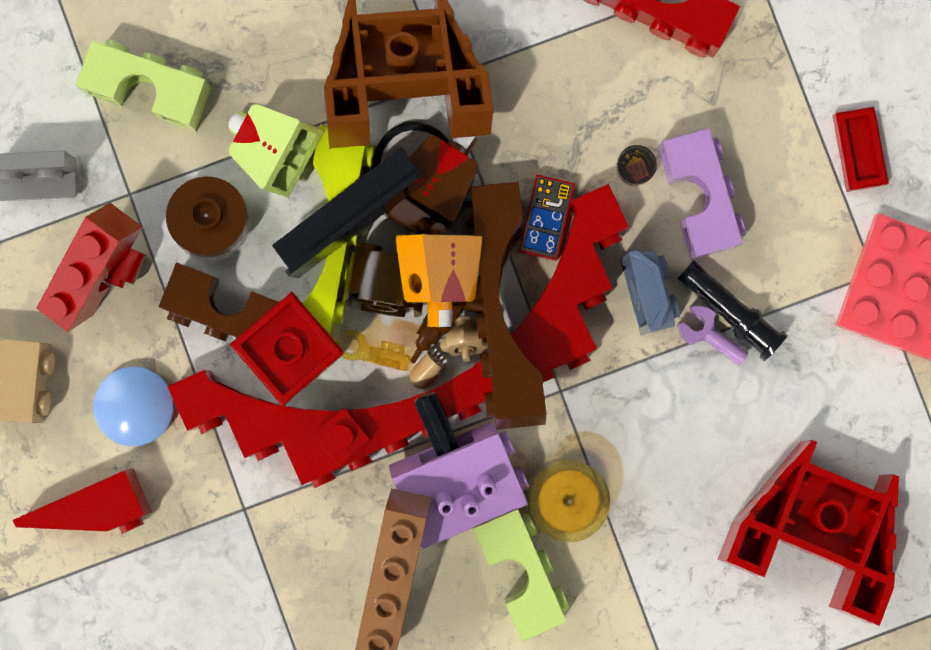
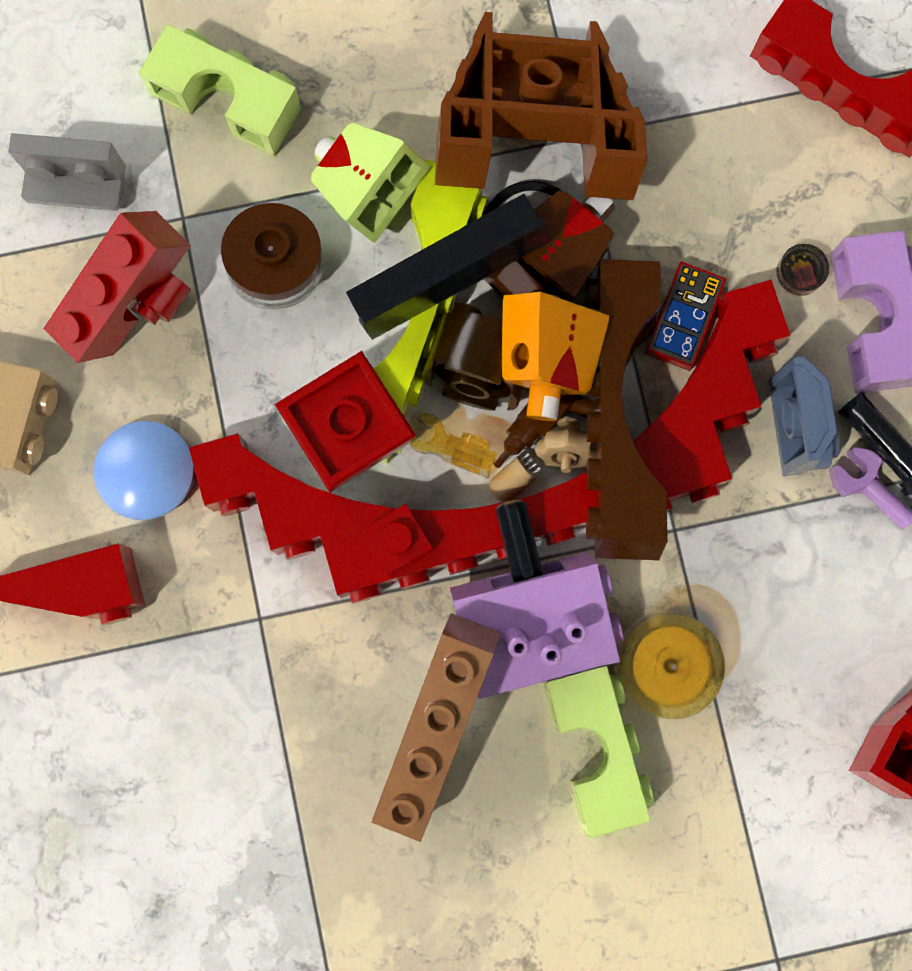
camera: 10 degrees right, 5 degrees down
reddish brown arch [159,262,278,342] -> none

